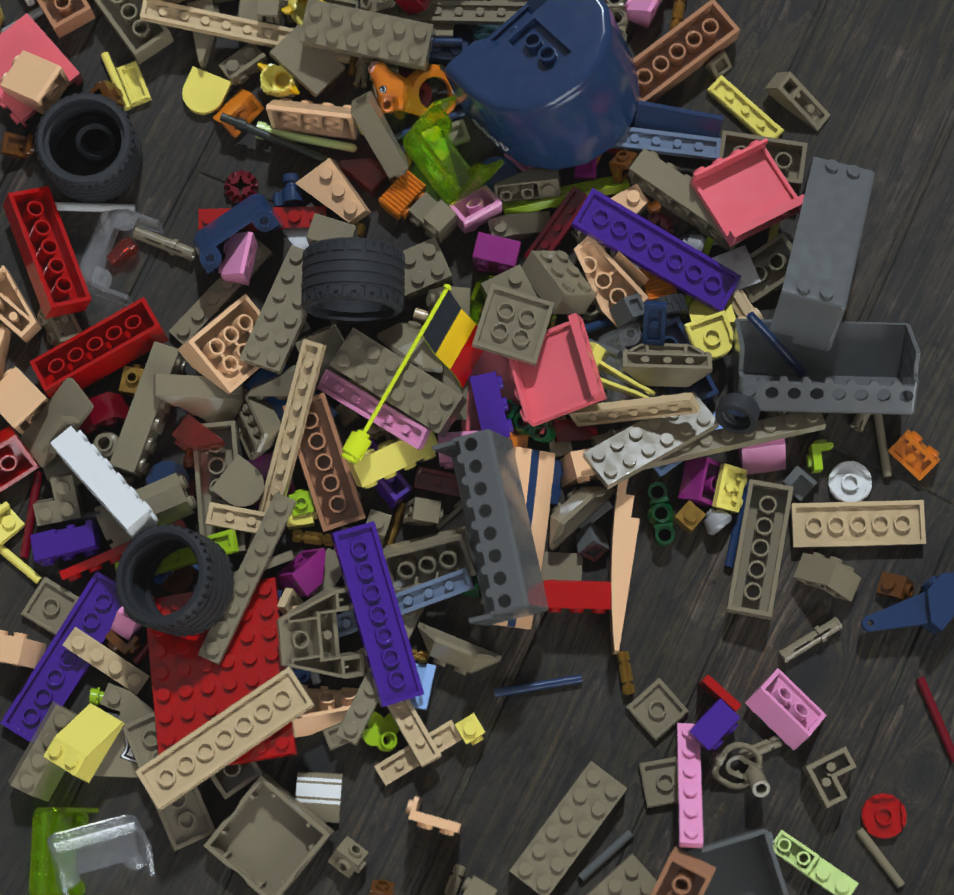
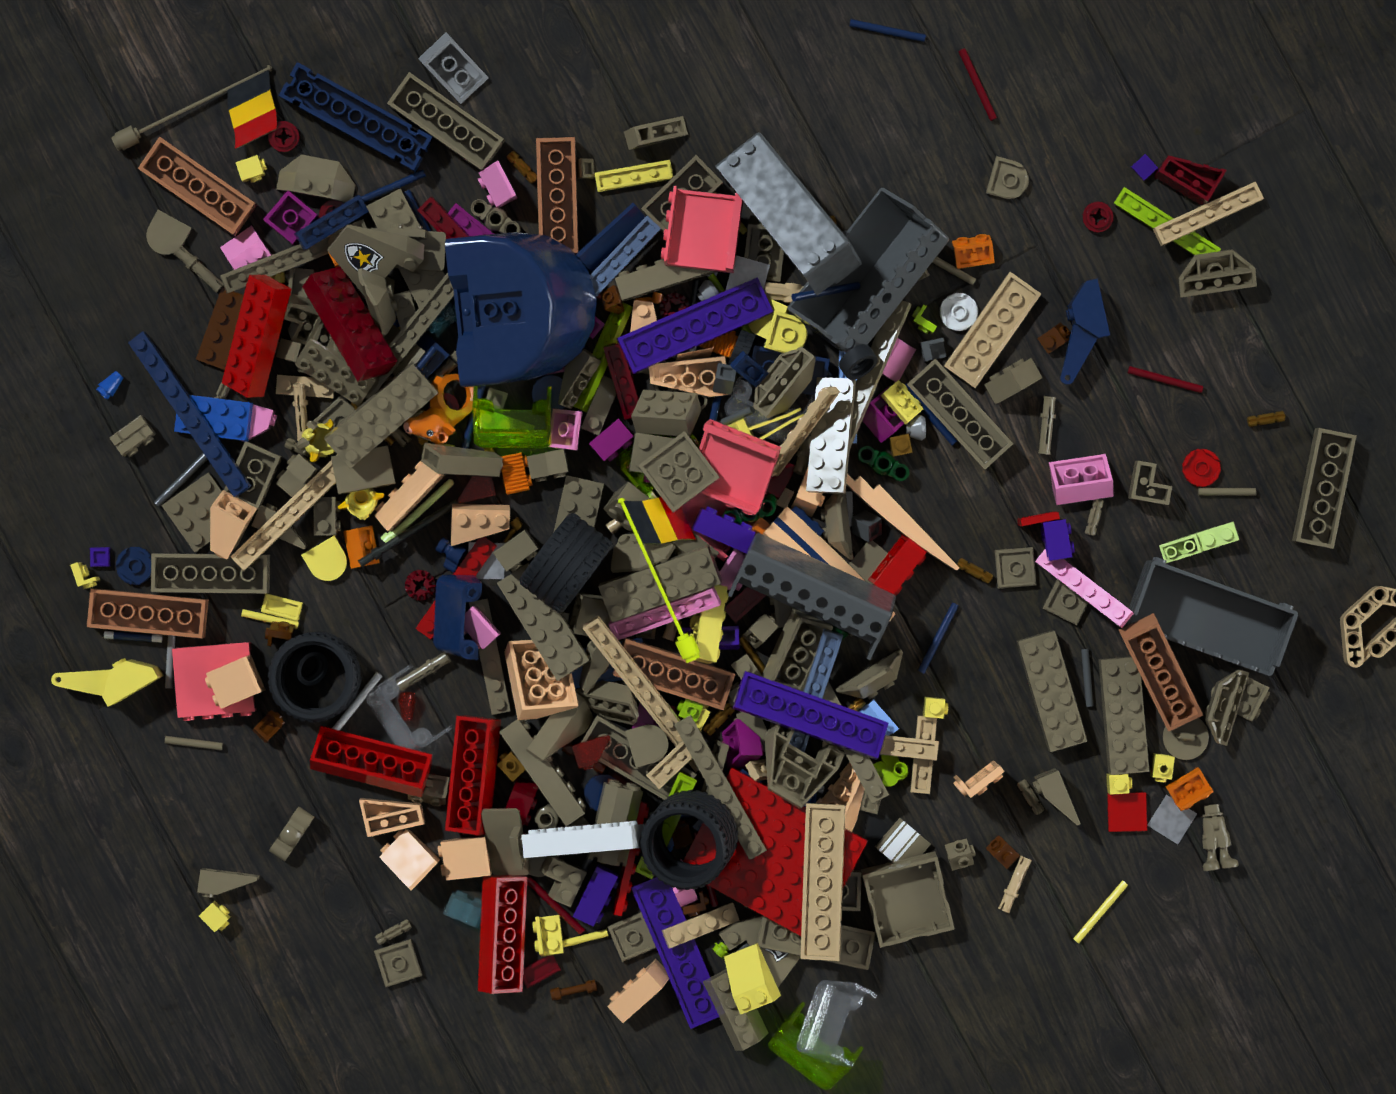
camera: 55 degrees left, 10 degrees up
dark tan piece [712,742,770,797] -> none

